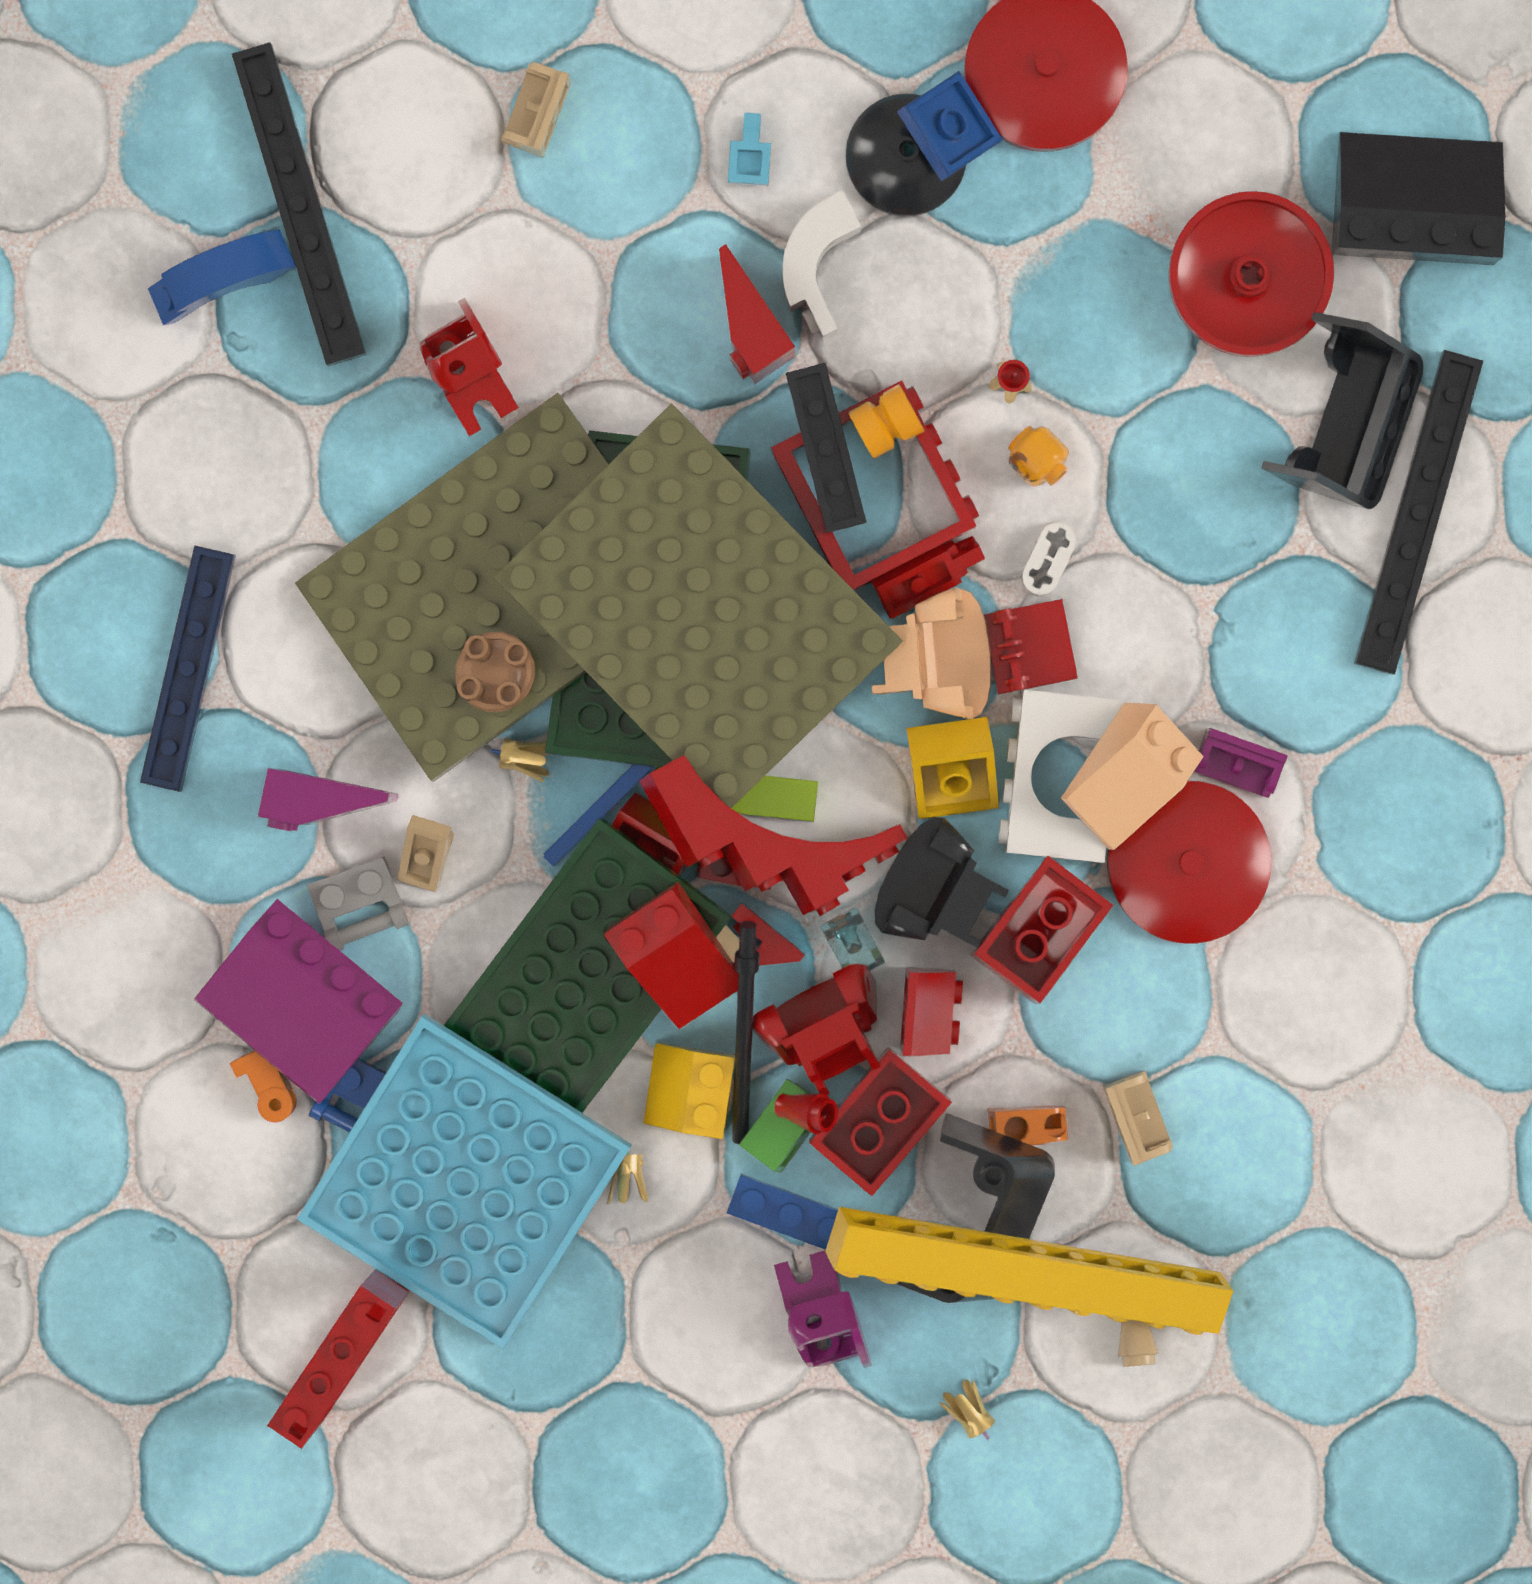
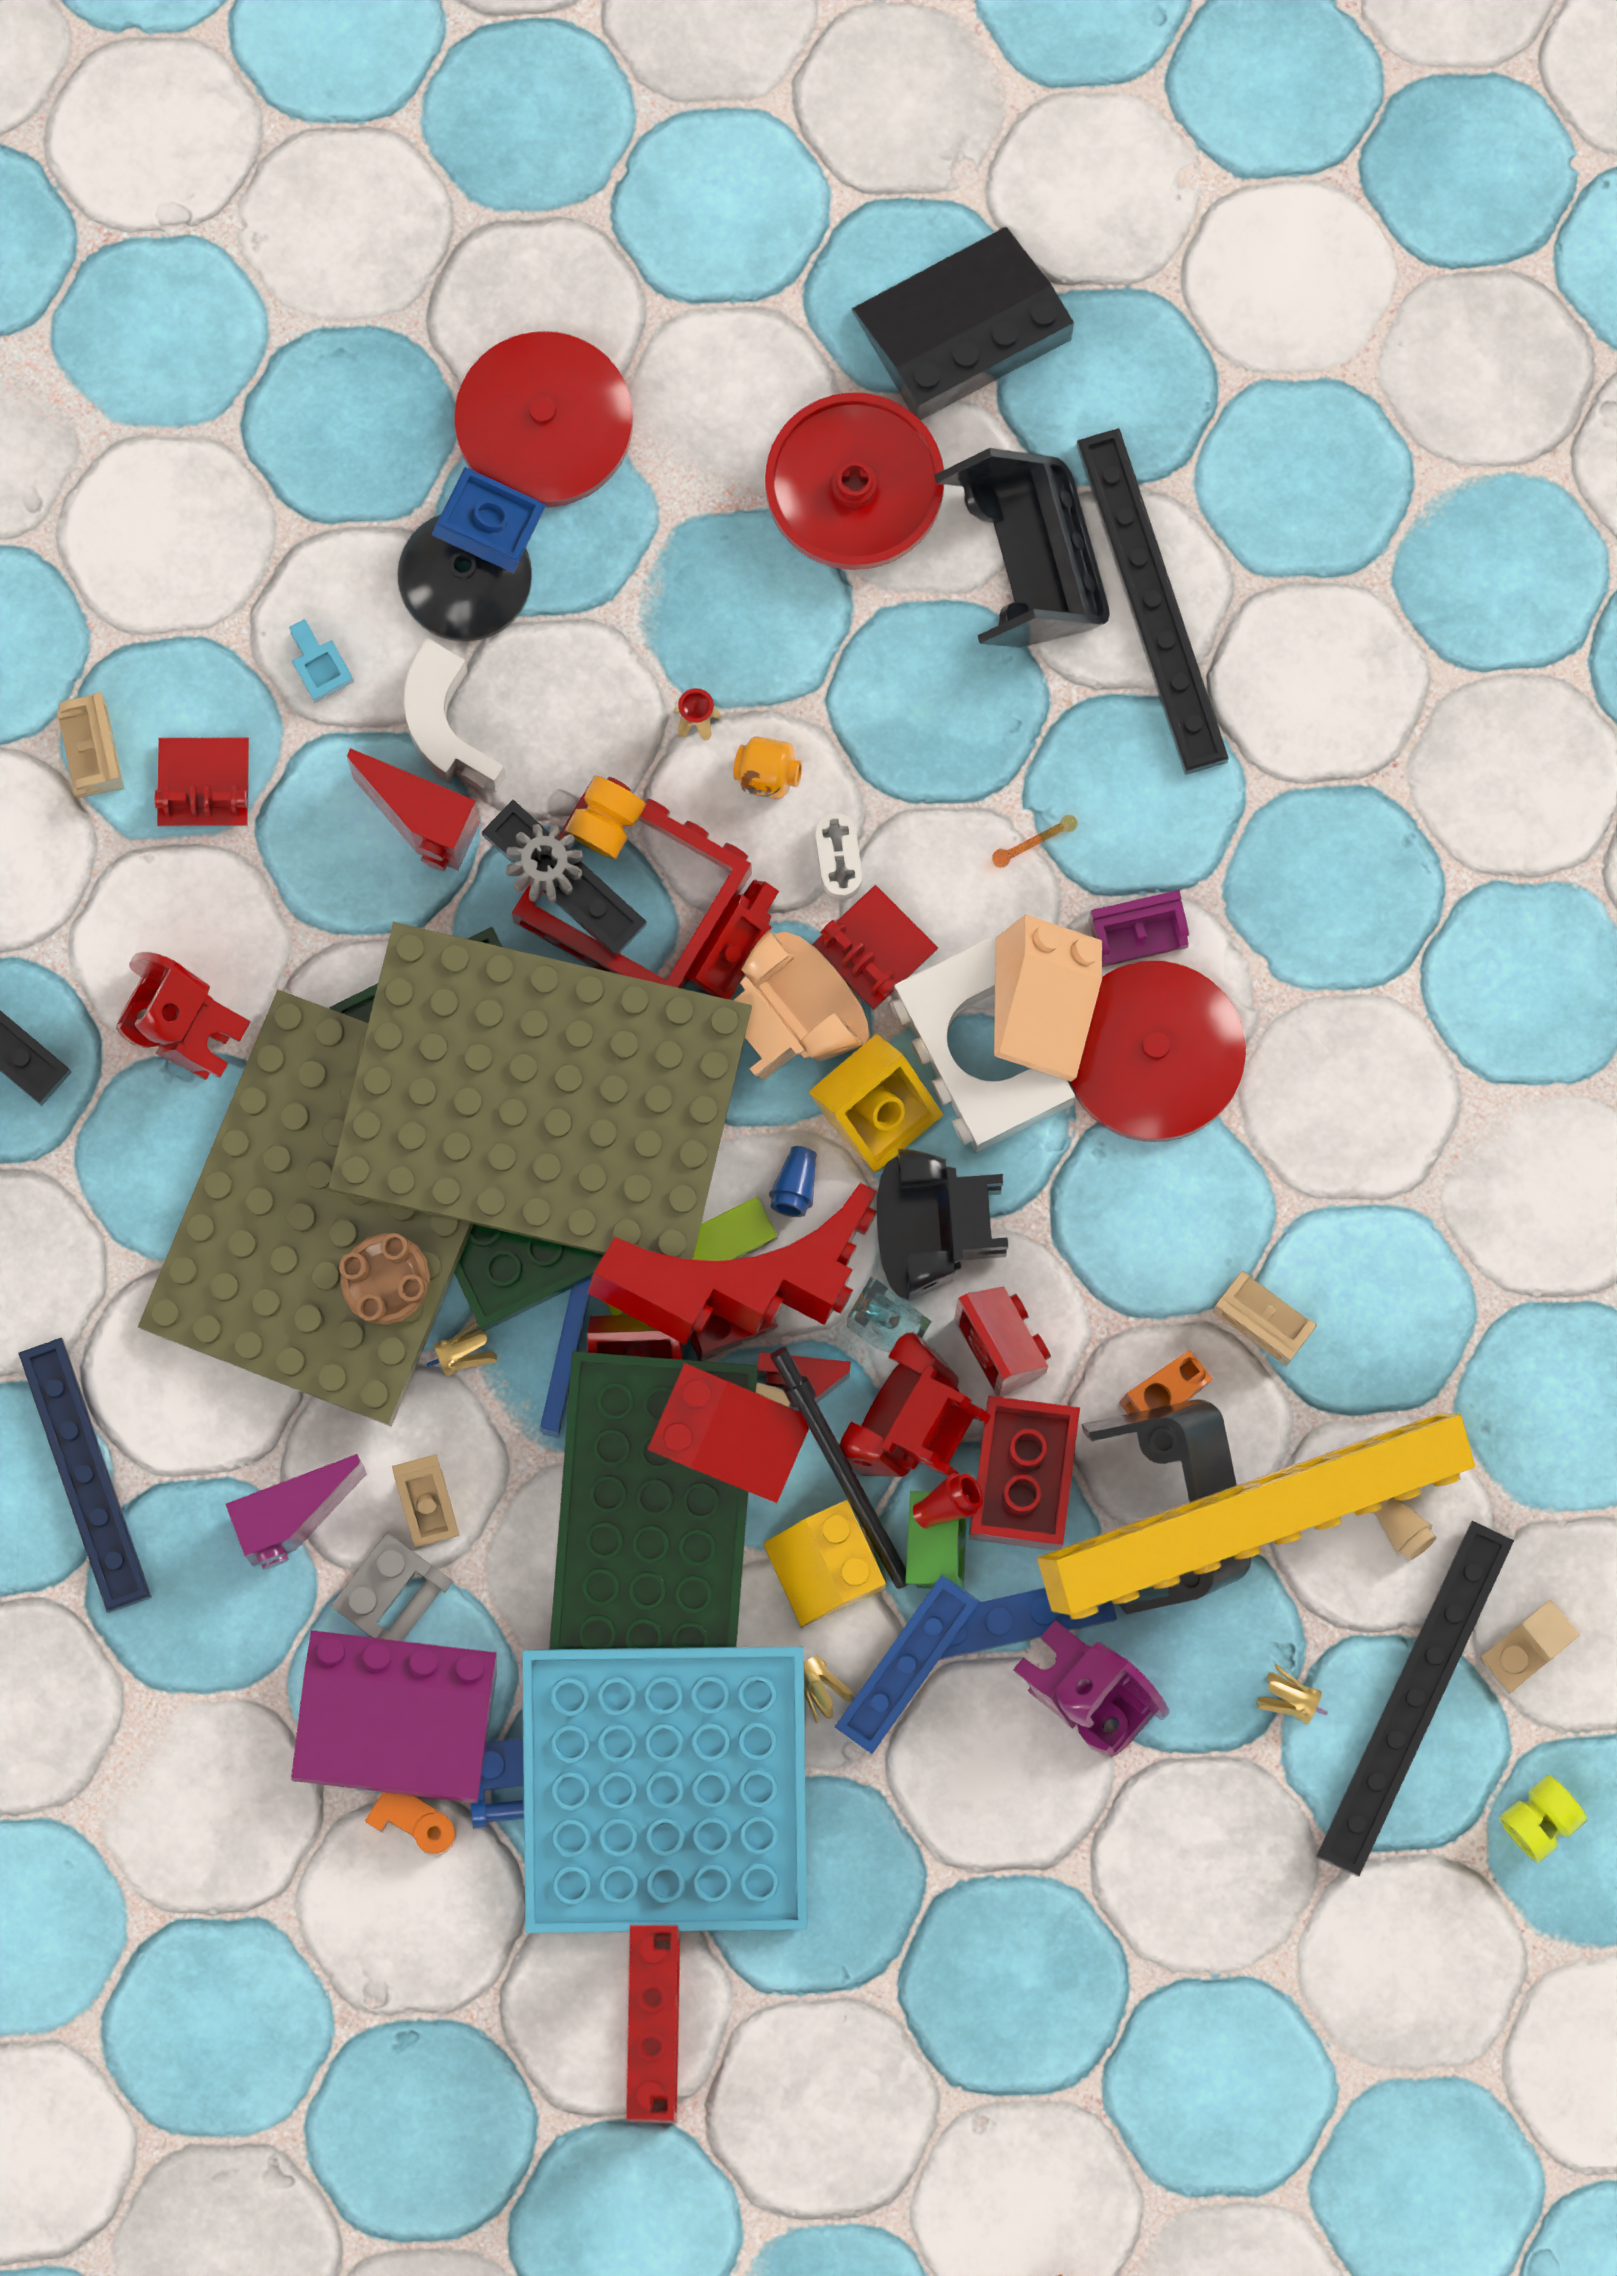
camera: 30 degrees left, 10 degrees down
red slope [970,856,1113,1004] -> none
none -> red hinge [154,737,249,826]
none -> light grey gear [506,824,583,902]
none -> blue cone [769,1146,817,1217]
none -> blue plate [835,1574,980,1754]
none -> clear orange hinge [992,814,1078,868]
none -> black plate [1315,1520,1514,1877]
none -> tan slope [1479,1599,1580,1694]

